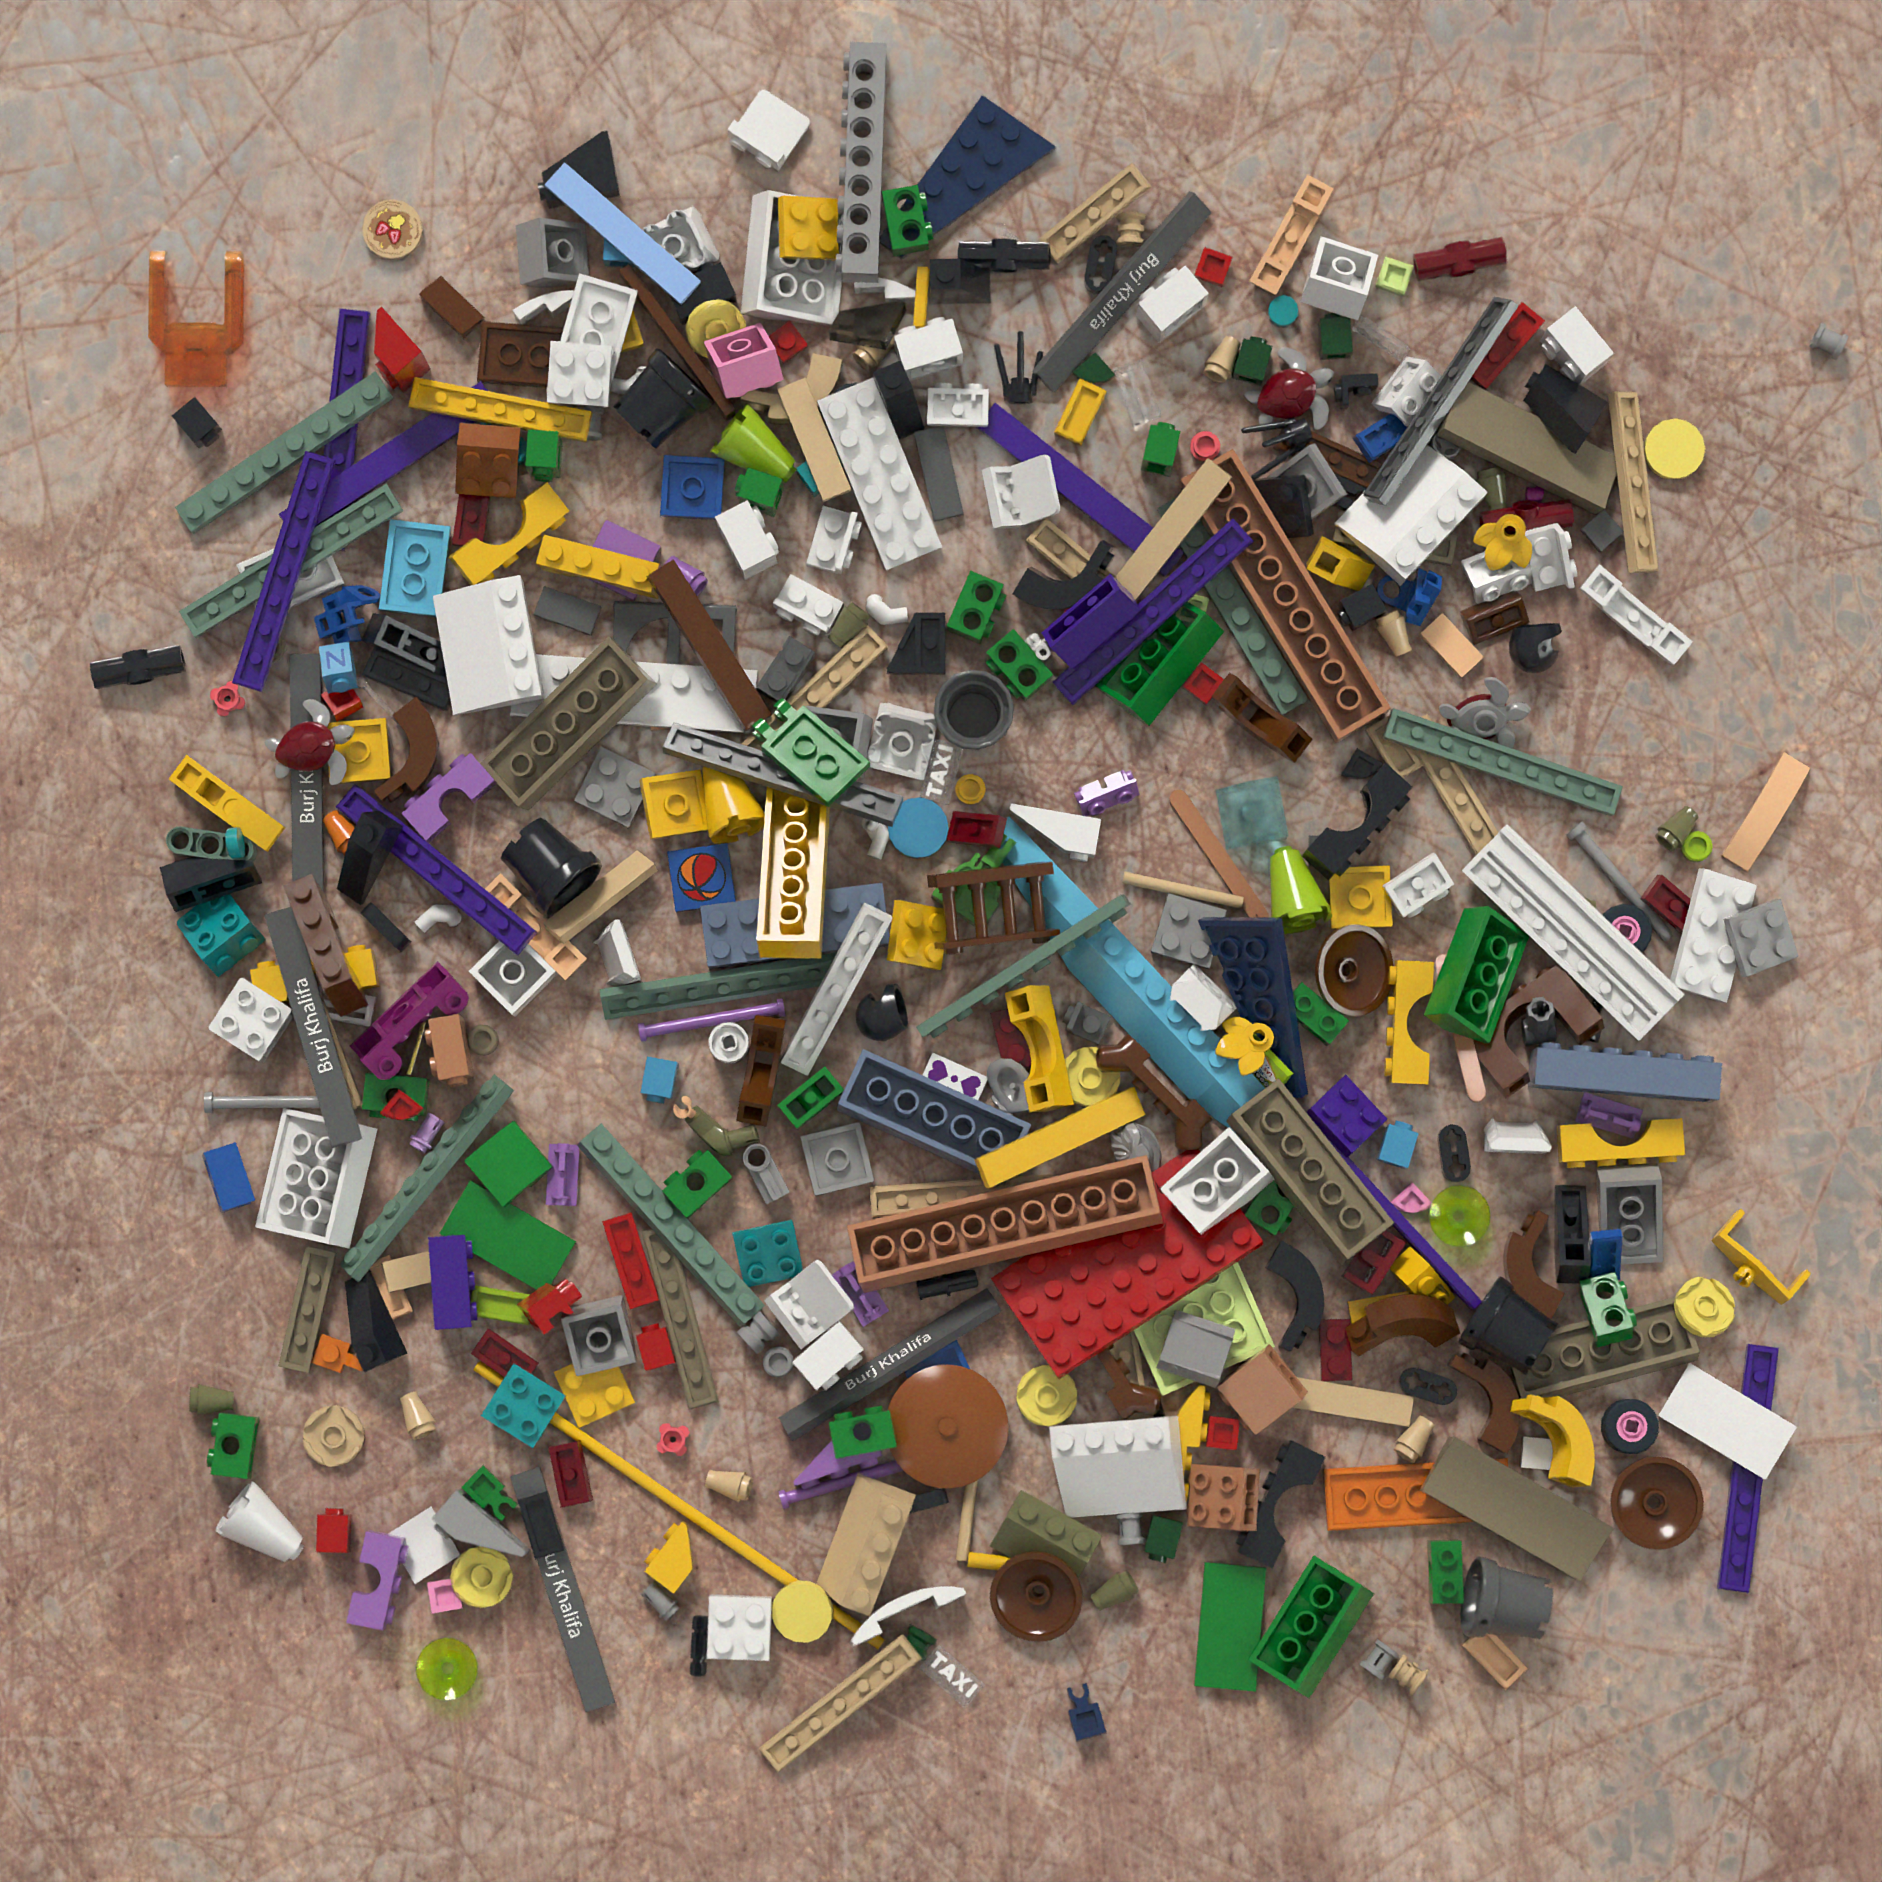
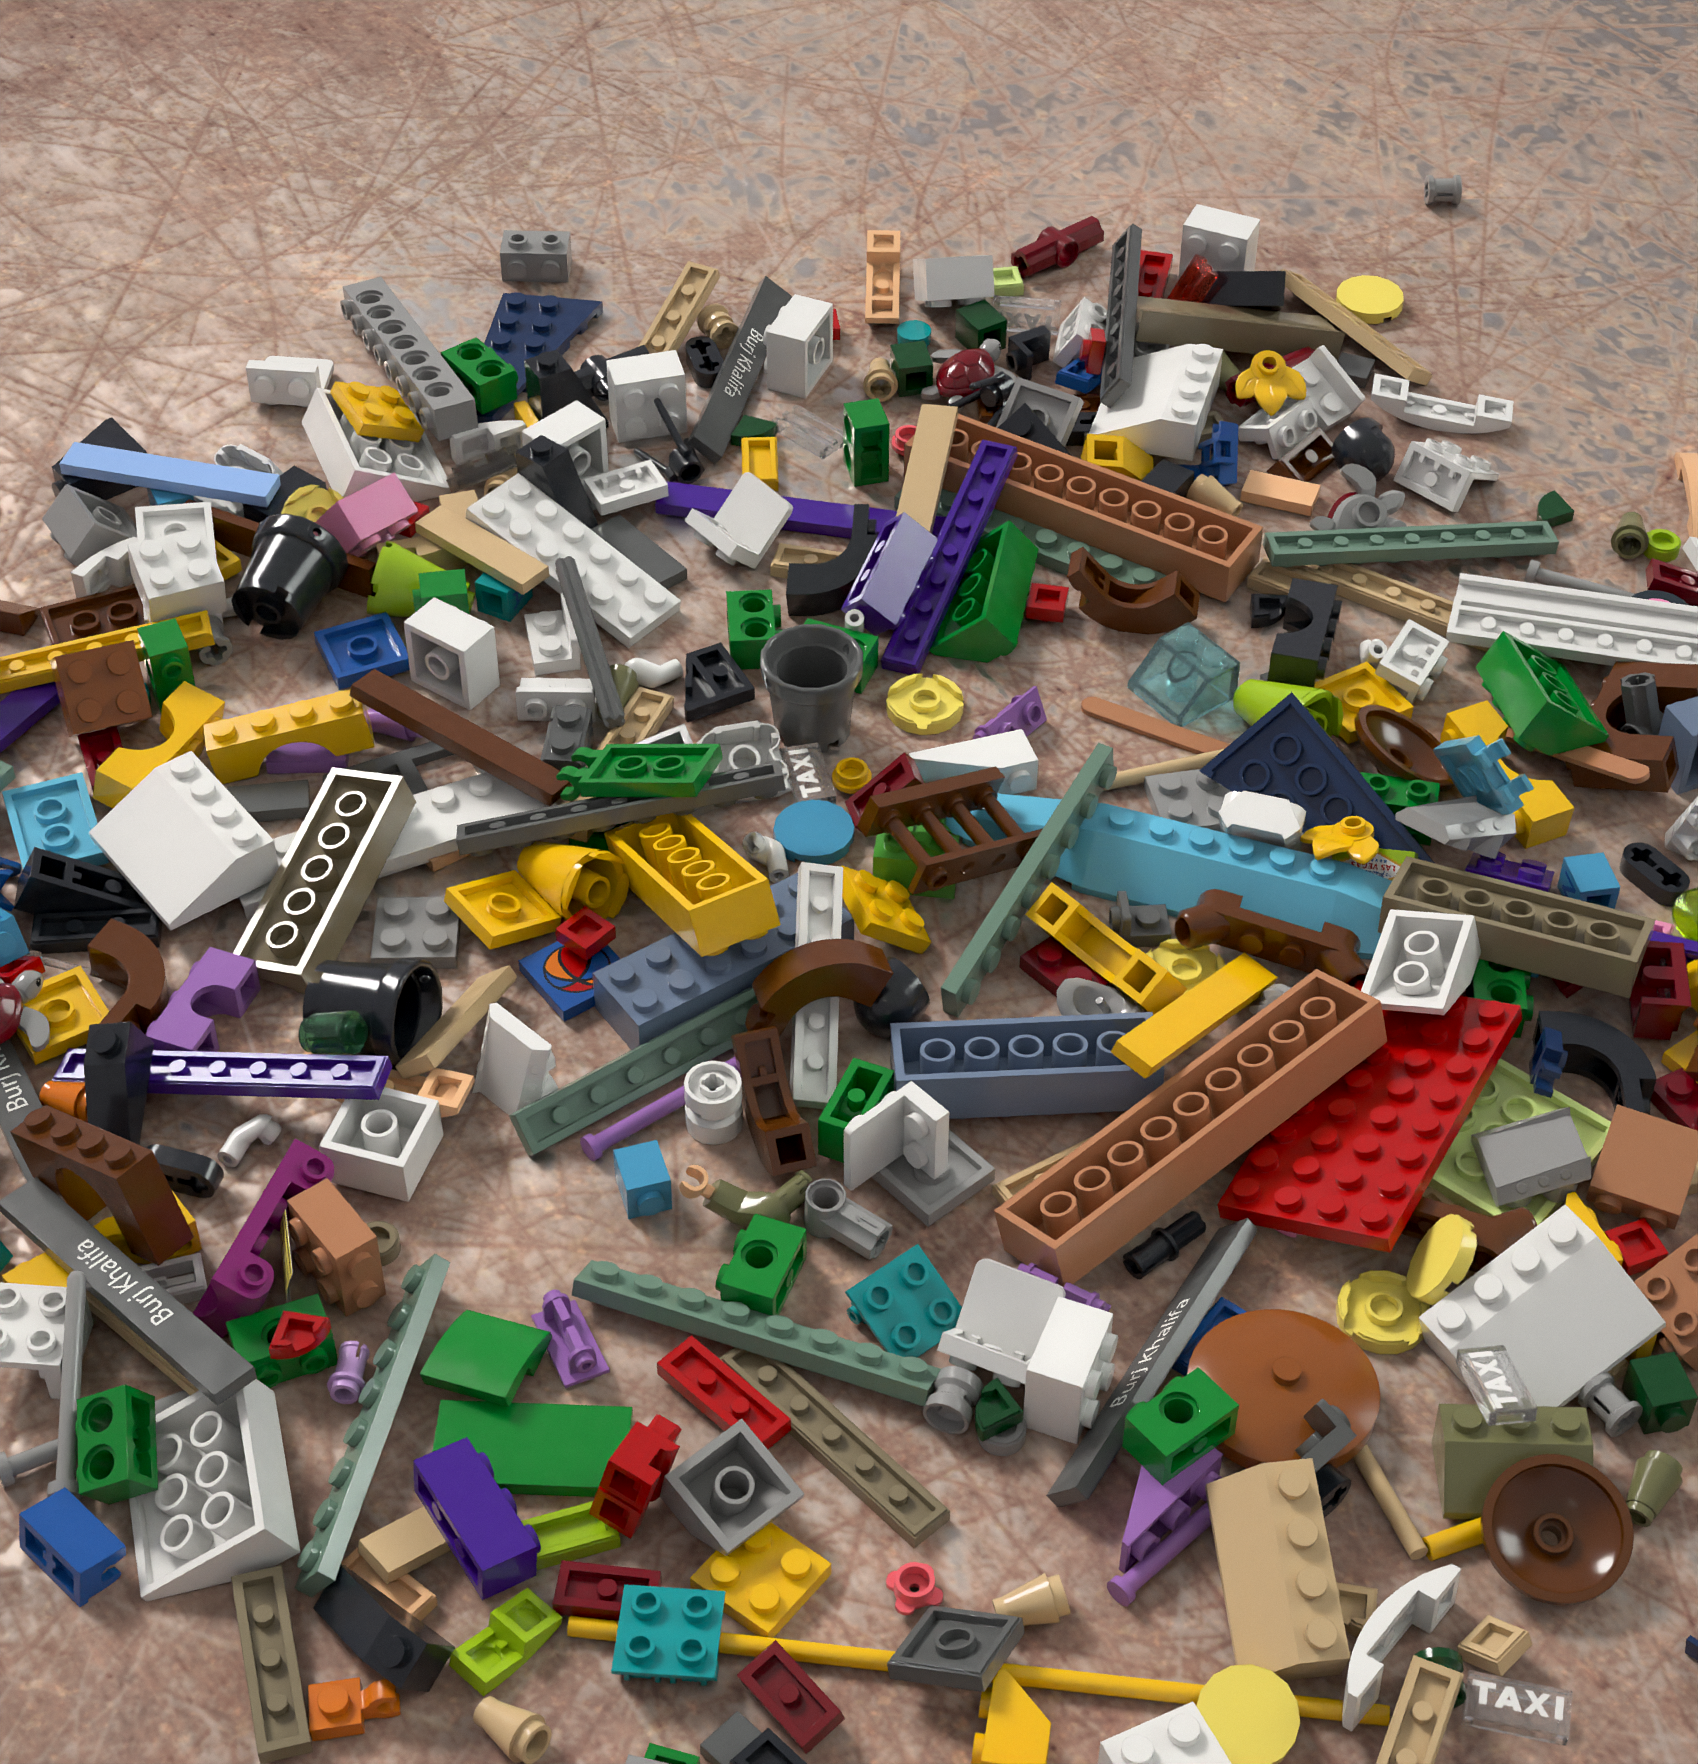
camera: 25 degrees left, 40 degrees down
red brick [636,1323,676,1371] -> none
none -> light grey bar [47,1271,87,1500]
none -> green brick [75,1384,158,1505]
none -> clear green brick [298,1010,368,1055]
none -> lime slope [449,1587,563,1697]
none -> light grey brick [500,230,572,282]
none -> dark grey axle [555,556,625,729]
none -> red plate [555,906,616,961]
none -> white brick [606,350,687,443]
none -> reddish brown arch [745,939,893,1037]
none -> white bracket [844,1081,949,1191]
none -> light yellow tile [886,673,964,735]
none -> dark grey tile [887,1605,1025,1692]
none -> dark green tile [975,1377,1024,1442]
none -> red plate [1080,327,1106,375]
none -> clear red tile [1167,254,1219,303]
none -> dark grey bracket [1295,1399,1357,1473]
none -> tan tile [1336,1582,1378,1638]
none -> white arm [1359,639,1388,669]
none -> white bracket [1393,438,1500,512]
none -> light grey slope [1396,795,1516,859]
none -> light yellow tile [1407,1214,1477,1305]
none -> medium azure tile [1433,735,1534,815]
none -> clear tile [1456,1345,1538,1426]
none -> tan tile [1457,1615,1532,1677]
none -> dark blue plate [1529,1026,1568,1098]
none -> dark green tile [1536,490,1574,527]

